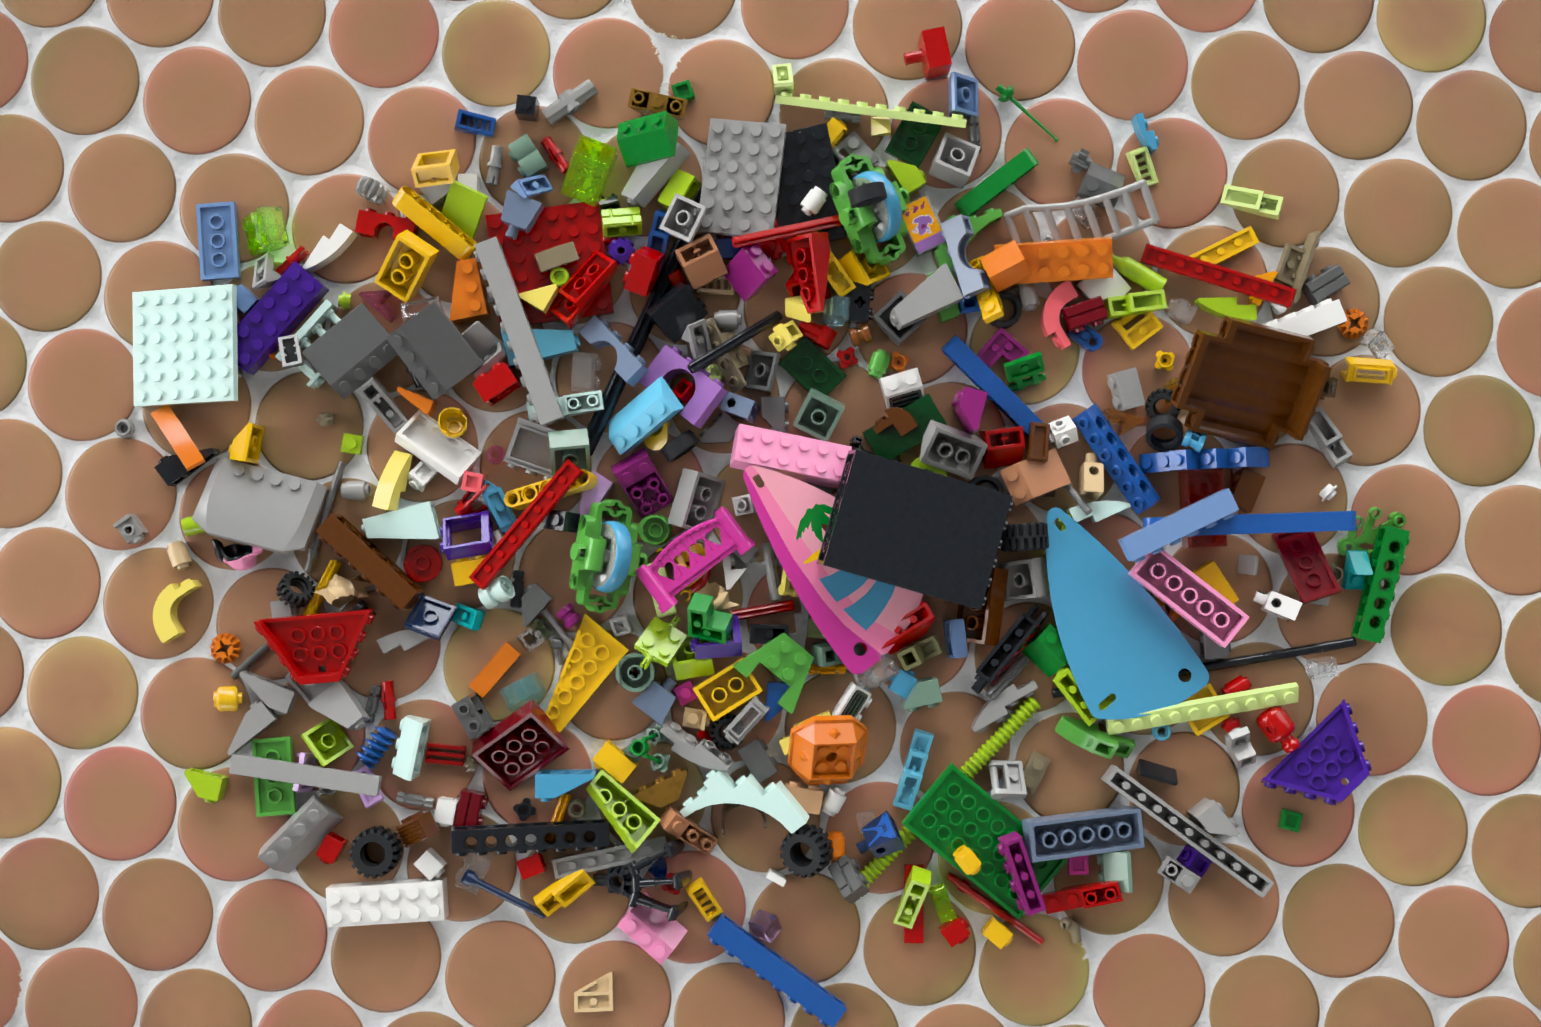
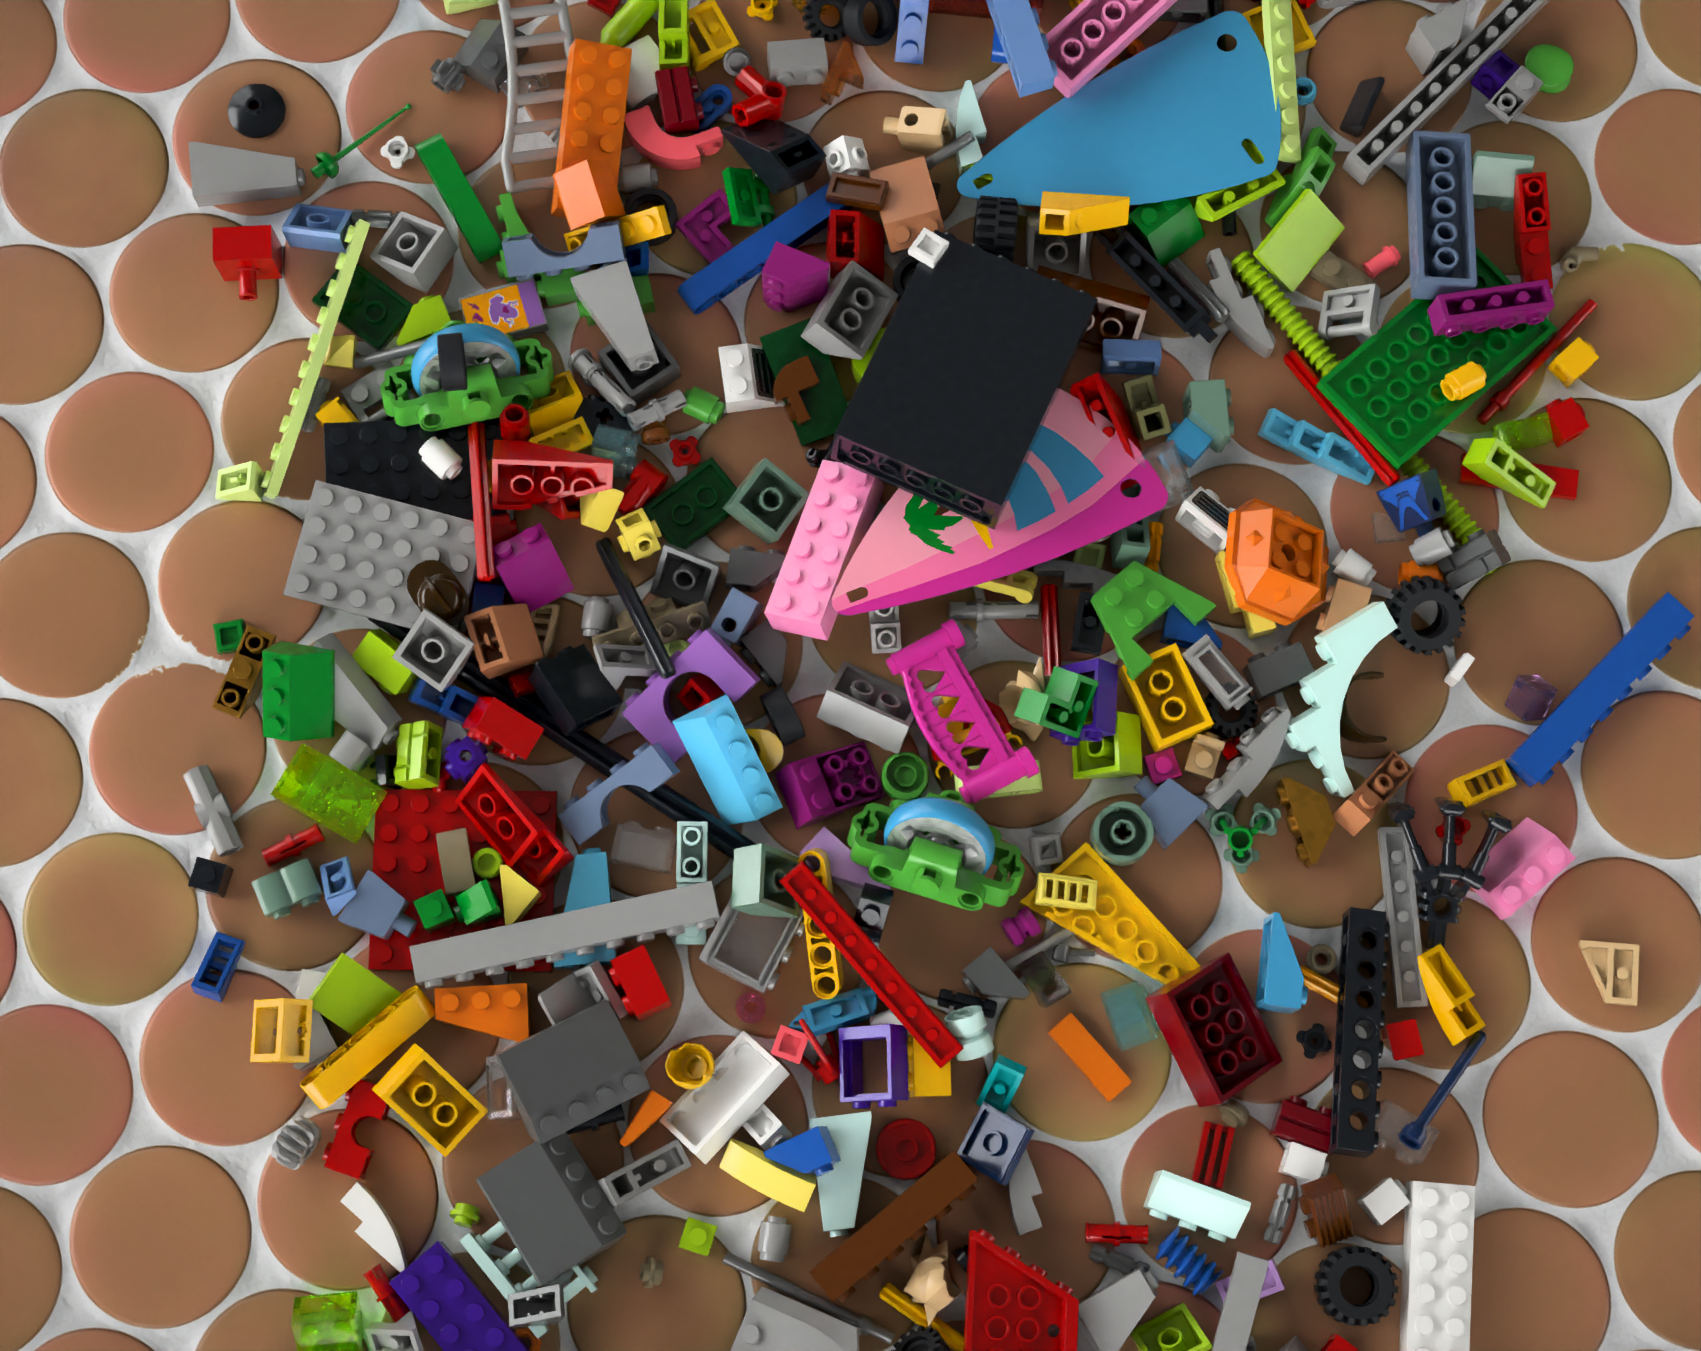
camera: 90 degrees left, 10 degrees down
clear pink slope [359,290,396,323] -> none
dark grey window [451,692,496,740] -> none
light grey pin [485,145,504,186] -> none
lime wedge [586,770,661,854] -> none
yellow brick [592,739,638,784] -> none
lime plate [634,616,688,670] -> none
clear blue tile [648,857,667,878] -> none
white slope [723,554,747,590] -> none
orange plate [888,352,910,373] -> none
dark pink plate [1068,855,1089,875] -> none
blue brick [1072,403,1161,515] -> none
none -> light grey slope [188,142,306,207]
none -> black dish [228,84,286,138]
none -> light grey piece [329,730,375,773]
none -> dark grey bar [354,339,427,369]
none -> white plate [380,136,415,169]
none -> dark brown piece [407,560,469,626]
none -> green brick [413,889,458,933]
none -> green slope [454,879,504,929]
none -> red brick [500,404,531,441]
none -> light grey pin [568,348,636,417]
none -> light grey pin [626,389,687,432]
none -> black slope [721,119,827,195]
none -> flat silver plate [723,47,751,76]
none -> red piece [732,65,787,128]
none -> blue slope [764,1126,841,1177]
none -> white tile [908,227,949,268]
none -> light yellow slope [1034,872,1098,911]
none -> yellow slope [1039,191,1130,236]
none -> lime tile [1253,188,1345,293]
none -> red axle [1283,349,1400,486]
none -> coral pin [1362,245,1401,279]
none -> light grey brick [1409,527,1456,567]
none -> bright green piece [1525,44,1574,94]

